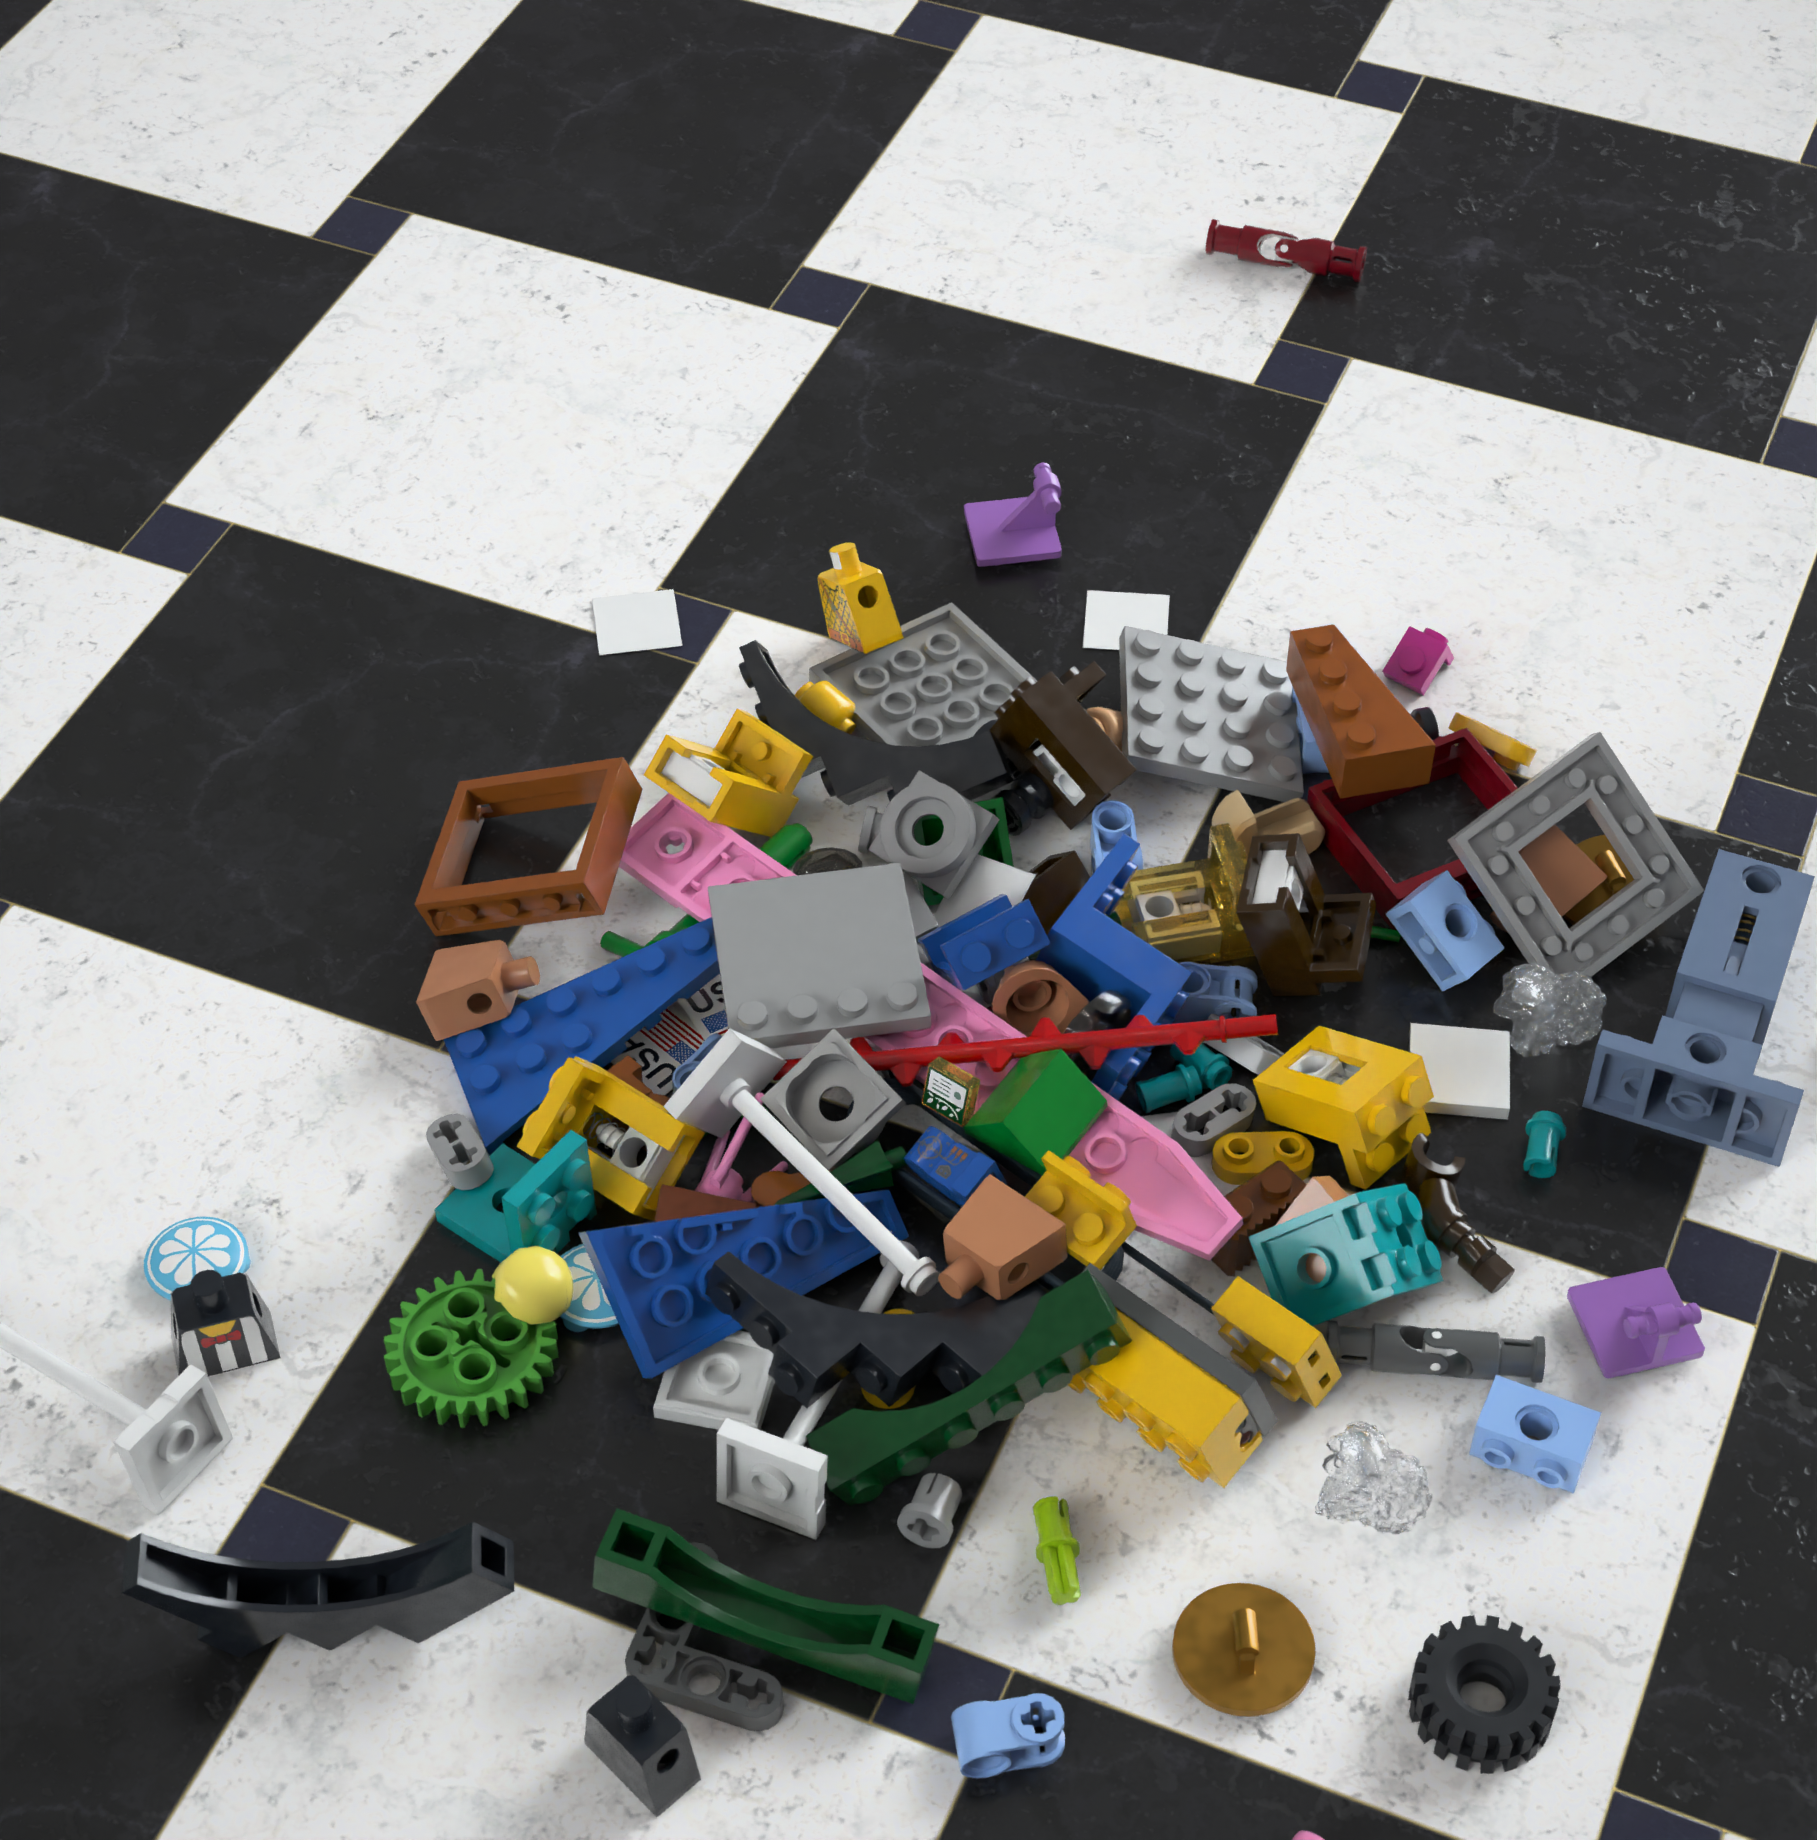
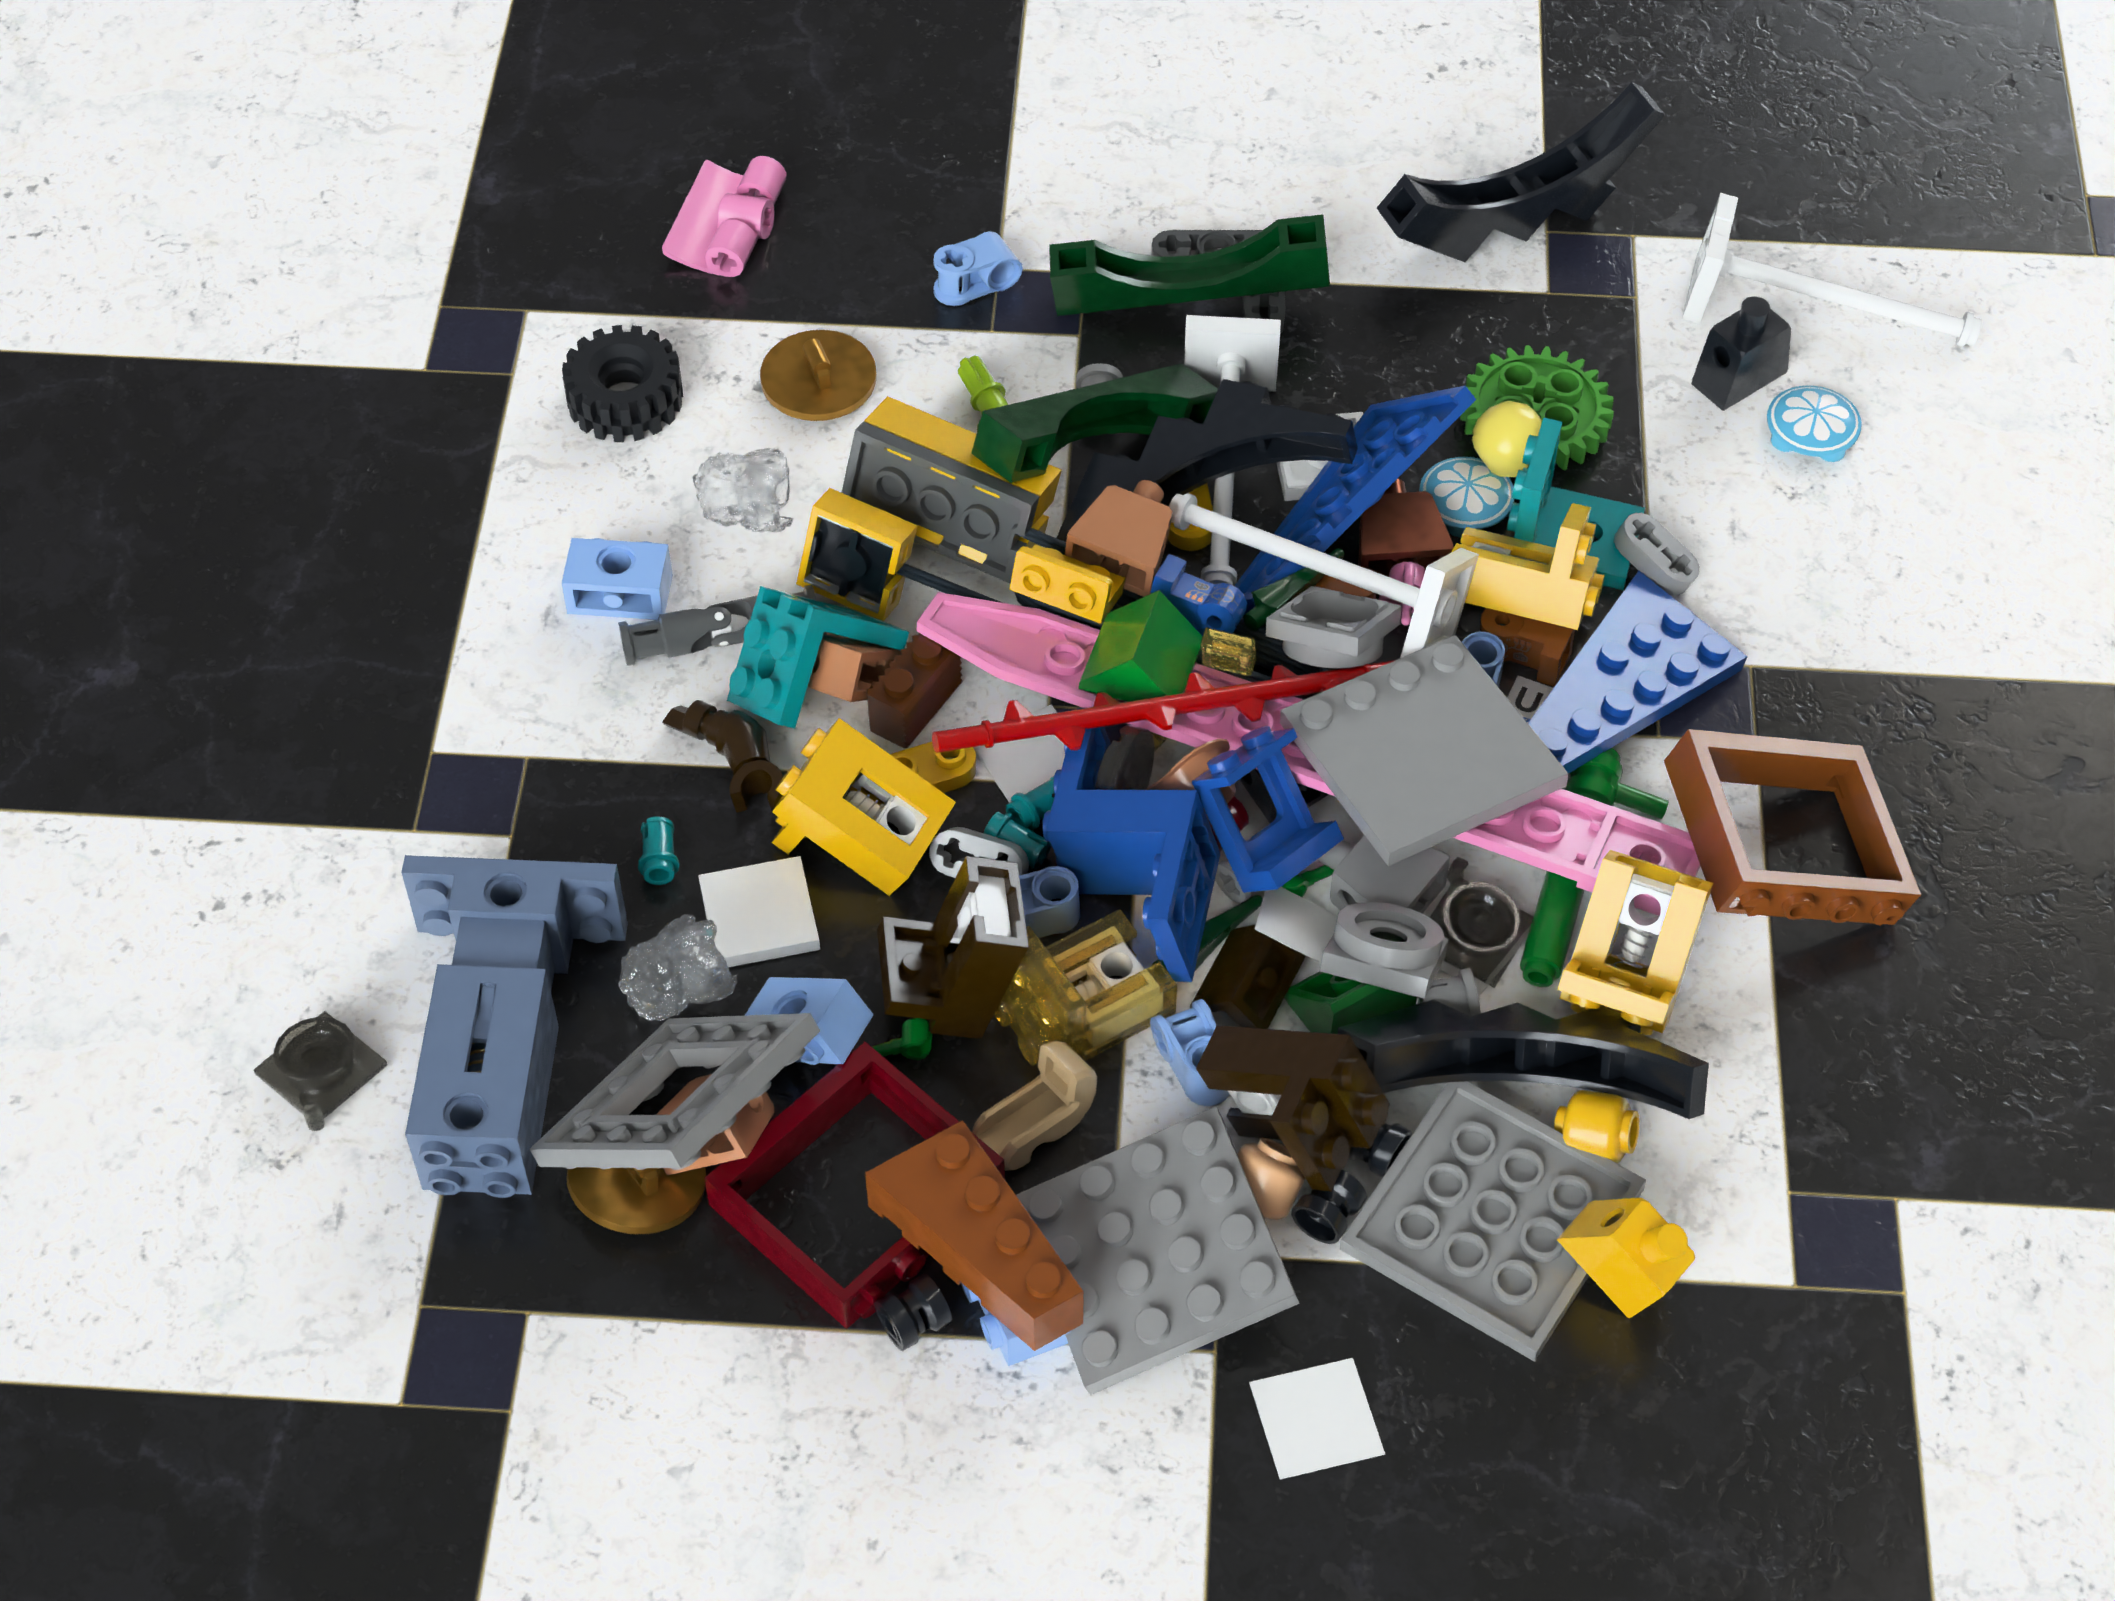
camera: 160 degrees right, 5 degrees up
nougat torso [416,940,540,1041] -> none
black torso [584,1675,701,1817] -> none
white sticker [592,589,682,655] -> none
medium lavender plate [964,463,1062,567] -> none
light grey beam [1171,1083,1256,1157] -> none
dark pink bracket [1382,626,1454,696] -> none
yellow plate [1448,712,1537,771] -> none
medium lavender plate [1567,1267,1705,1378] -> none

